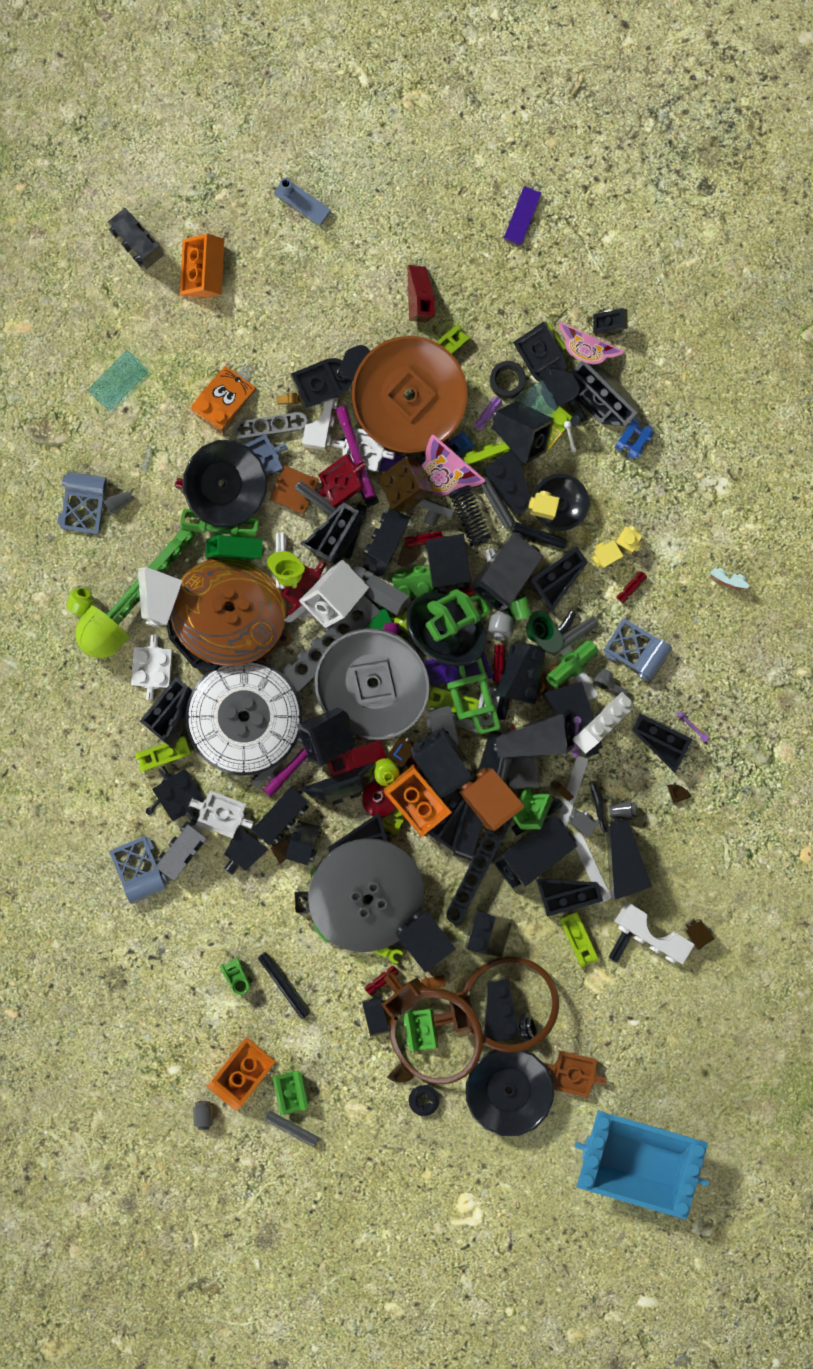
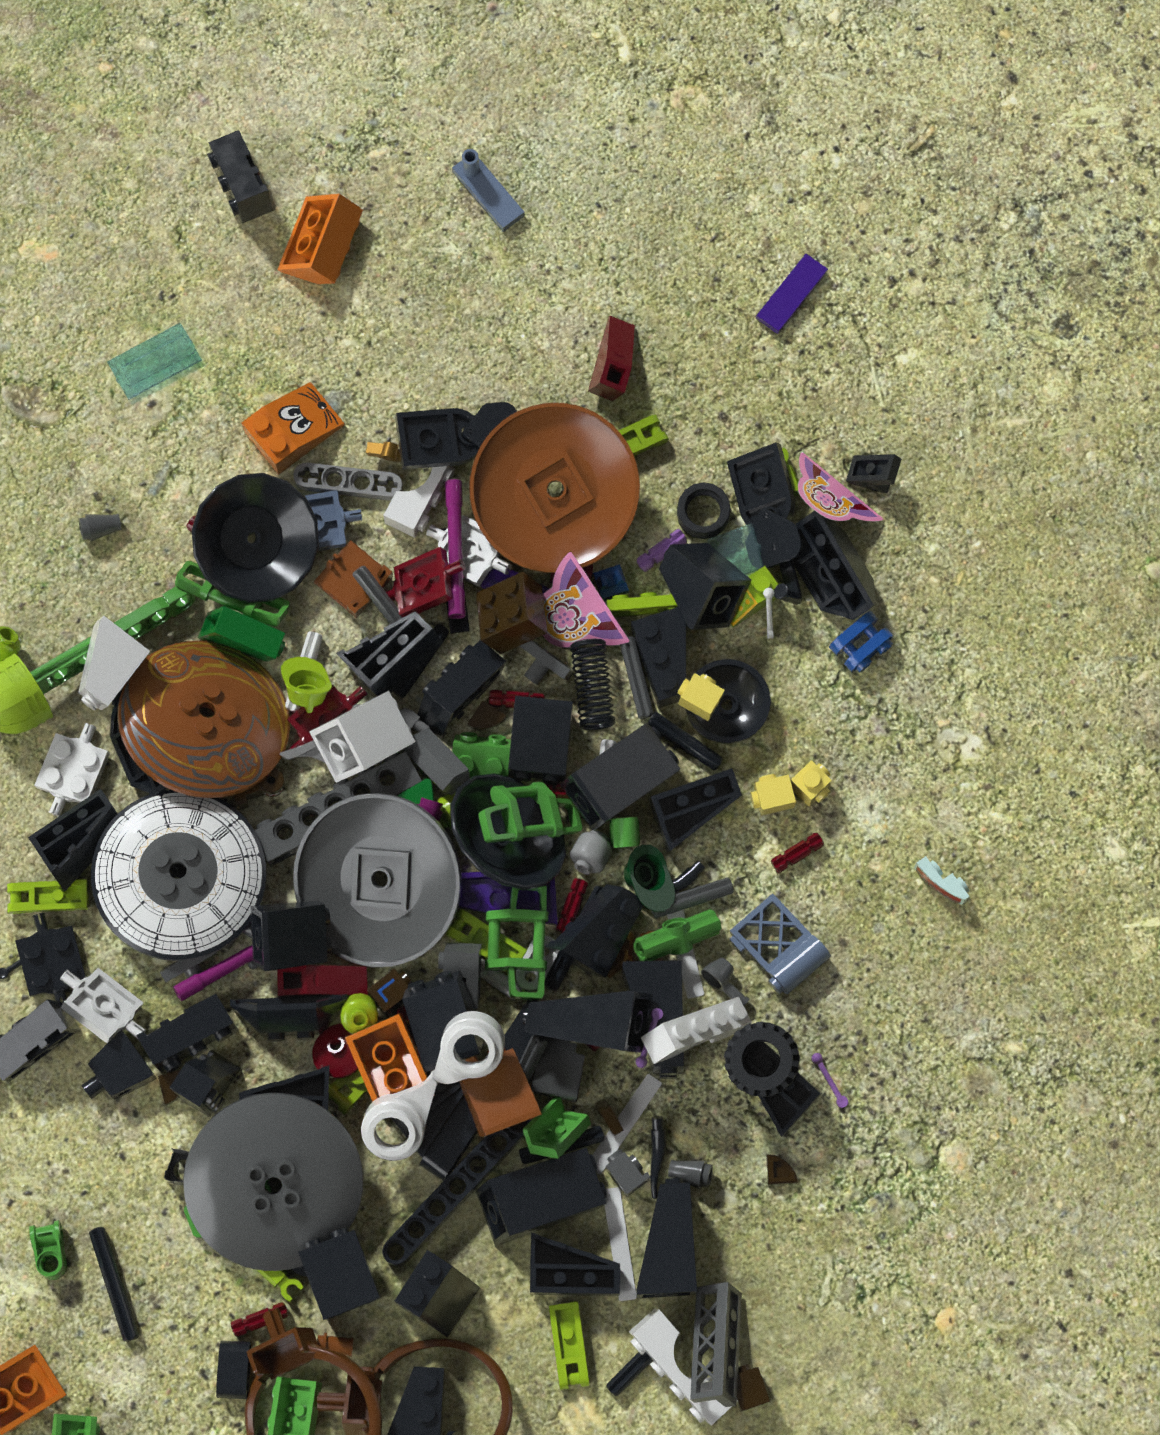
camera: 25 degrees right, 10 degrees down
sand blue piece [57,471,107,534] -> none
none -> white piece [361,1011,505,1161]
none -> dark grey fence [690,1282,742,1407]
none -> black tyre [724,1022,800,1097]

